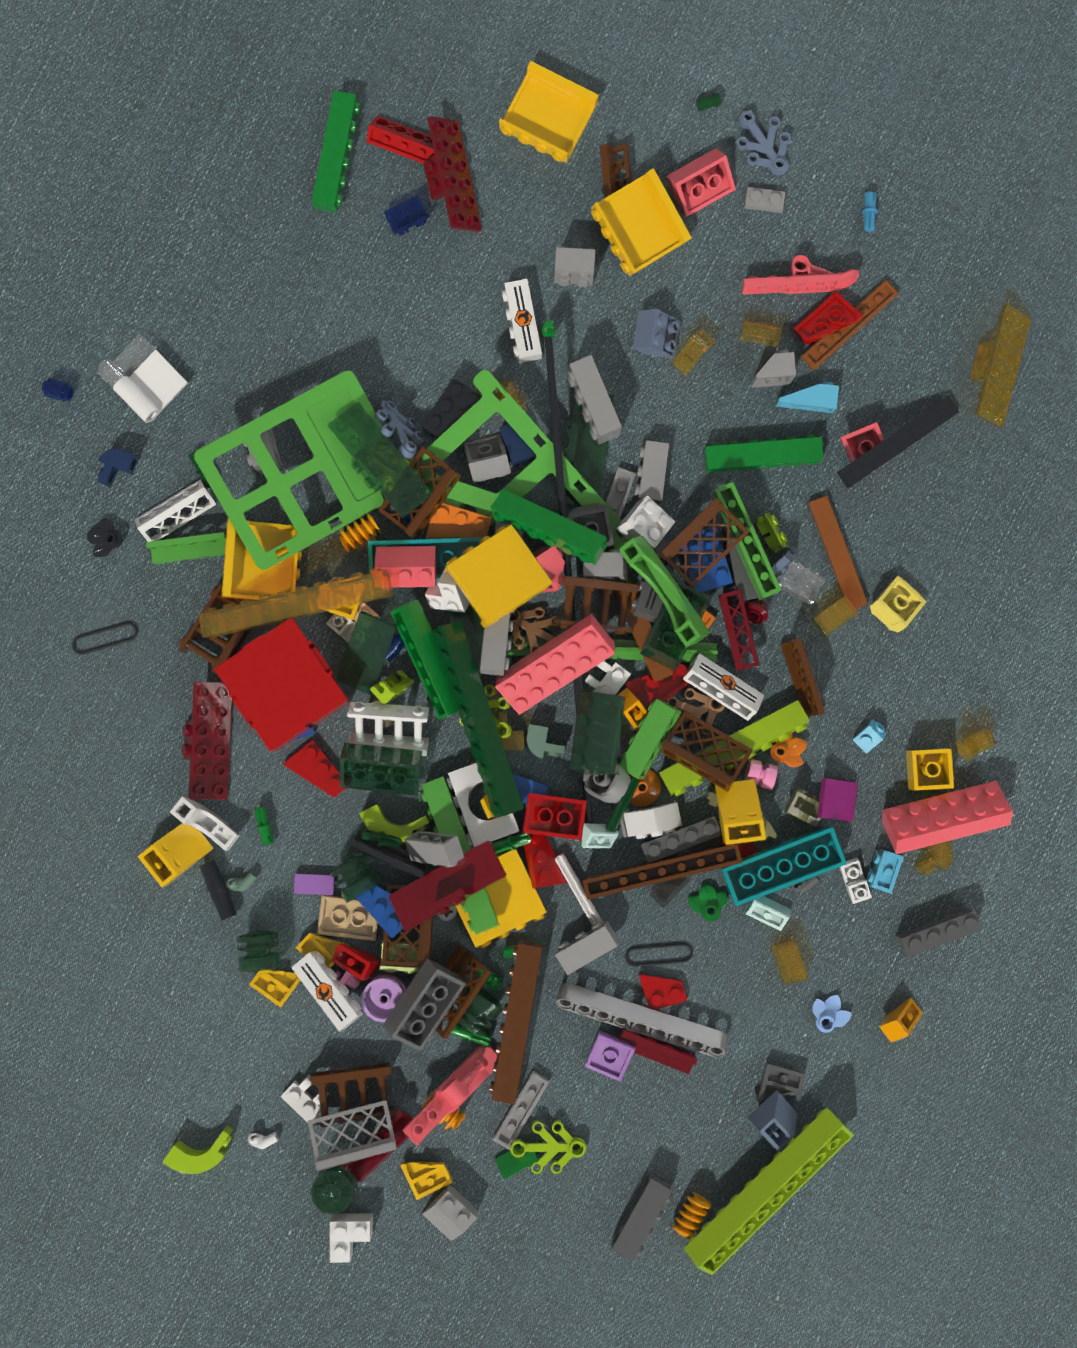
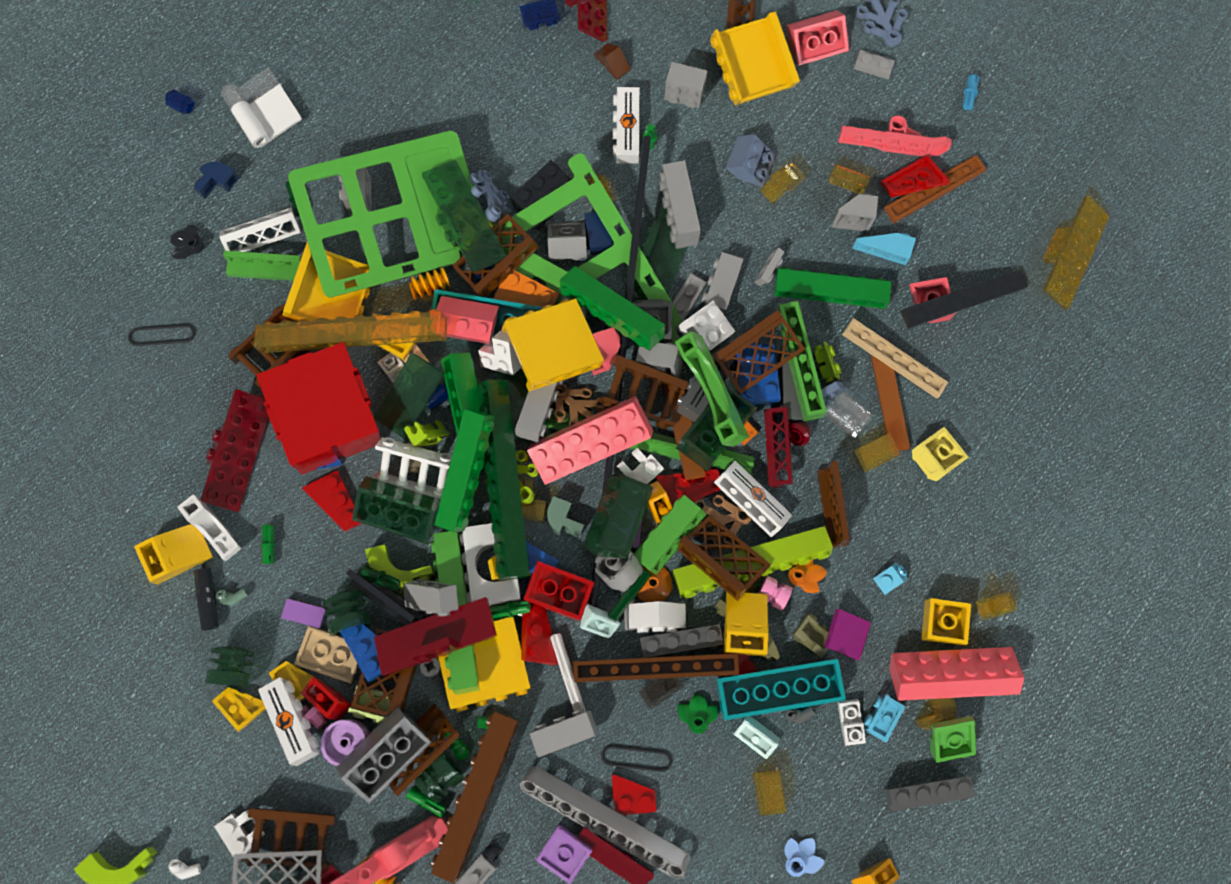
camera: 10 degrees right, 10 degrees down
none -> green brick [434,409,495,533]
none -> black hinge [485,843,503,862]
none -> reddish brown slope [594,43,631,81]
none -> light grey plate [754,247,784,286]
none -> tan tile [842,318,948,399]
none -> bright green plate [930,716,976,763]

